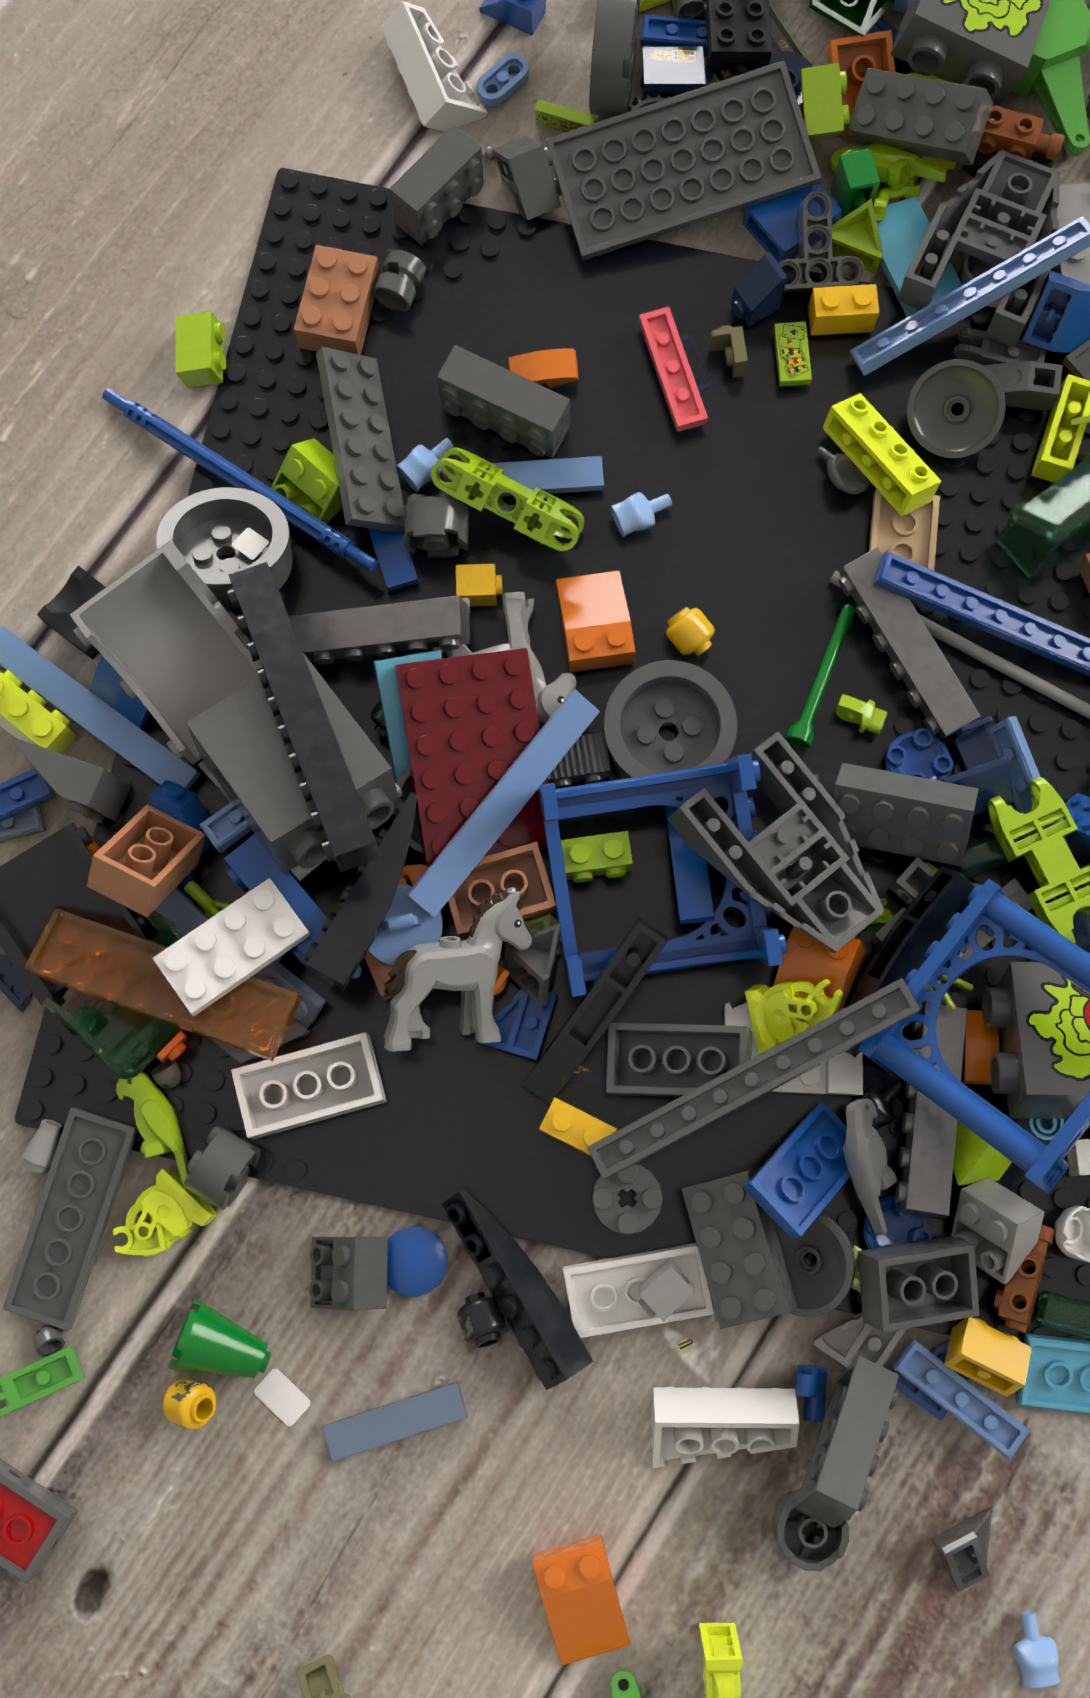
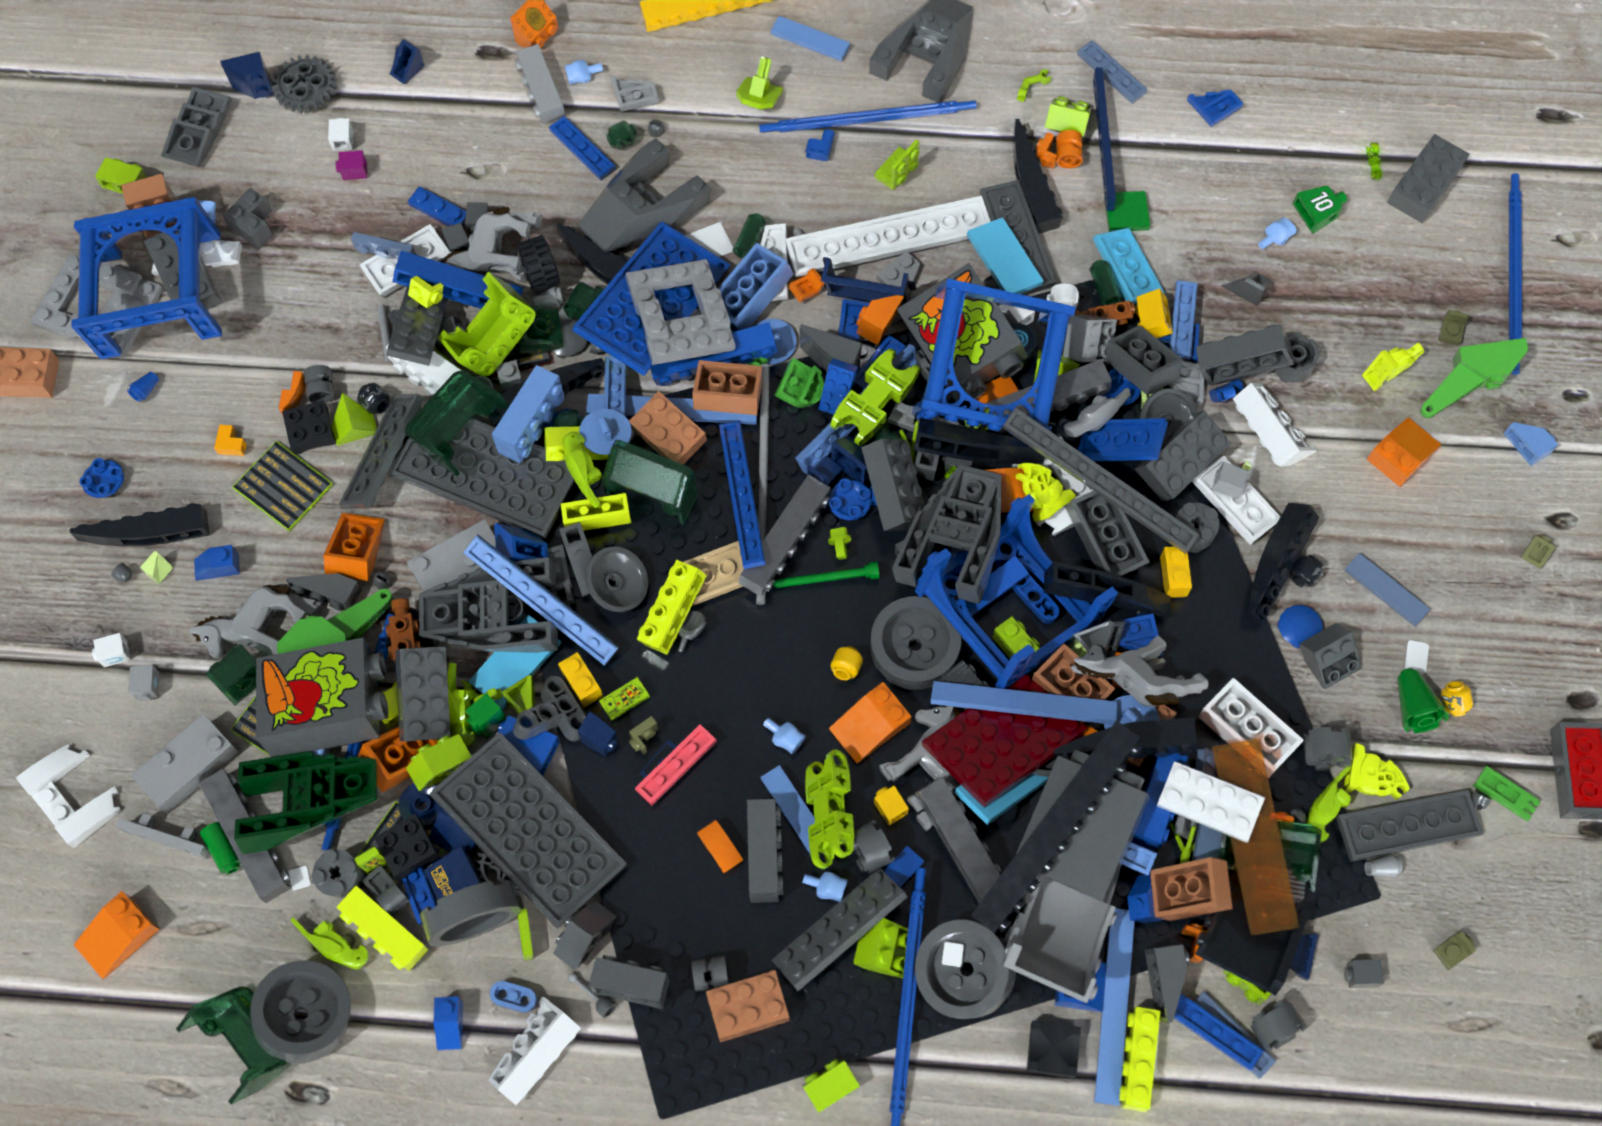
camera: 120 degrees left, 10 degrees down
none -> blue beam [995,553,1059,624]

